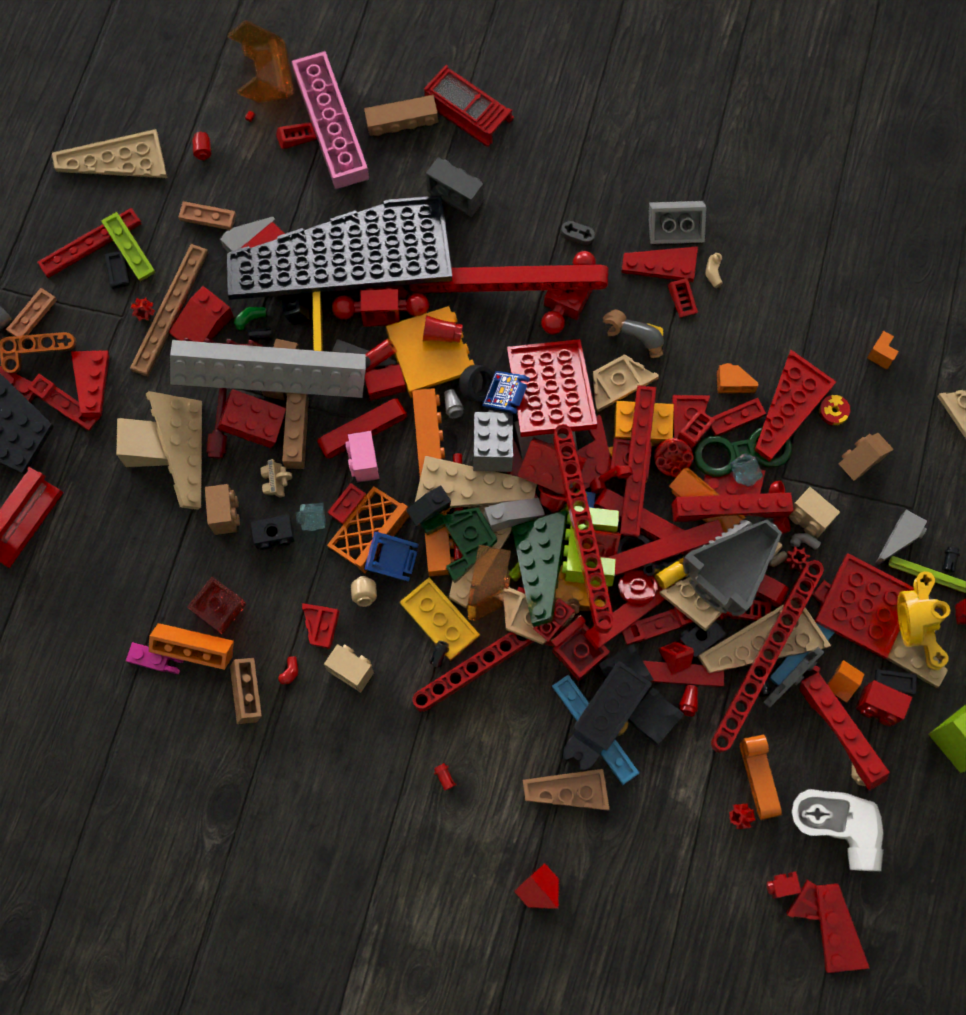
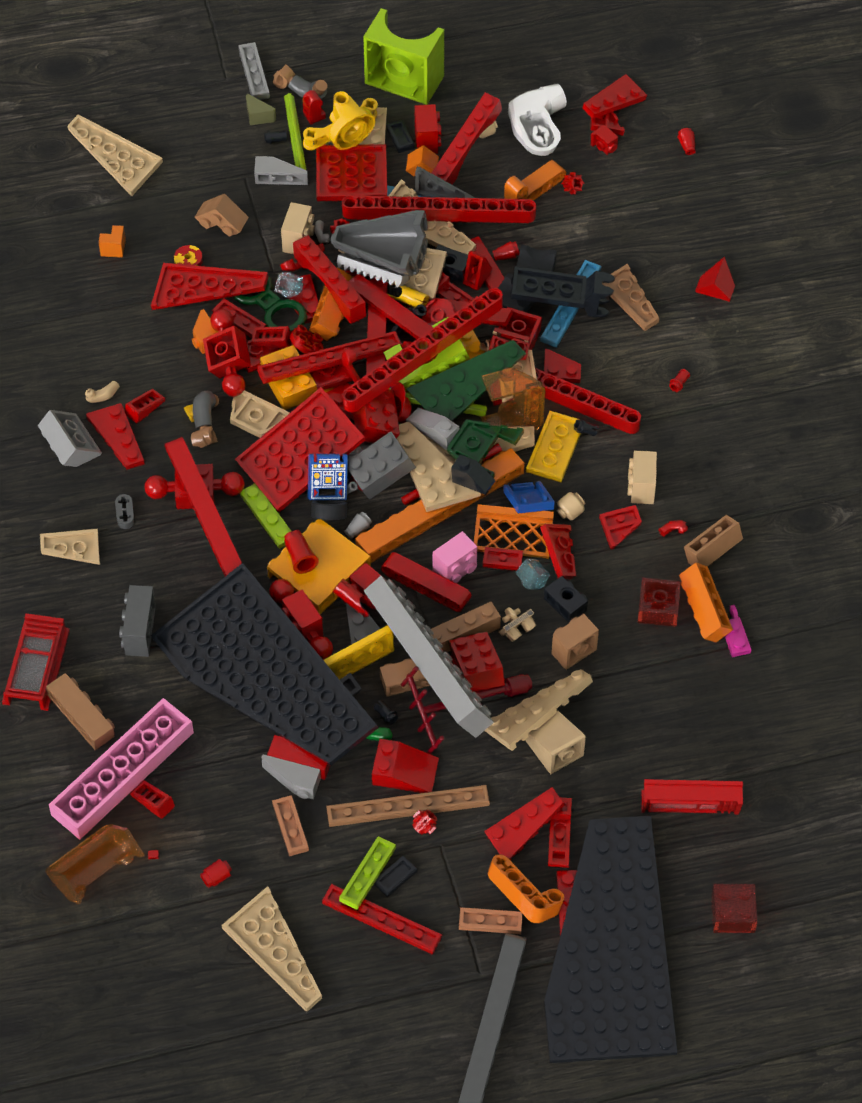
camera: 120 degrees left, 15 degrees down
none -> tan wing [40,529,100,565]
none -> red brick [203,309,251,397]
none -> lime plate [240,484,291,549]
none -> red wing [540,524,576,579]
none -> red wing [544,349,581,383]
none -> red cone [677,128,696,155]

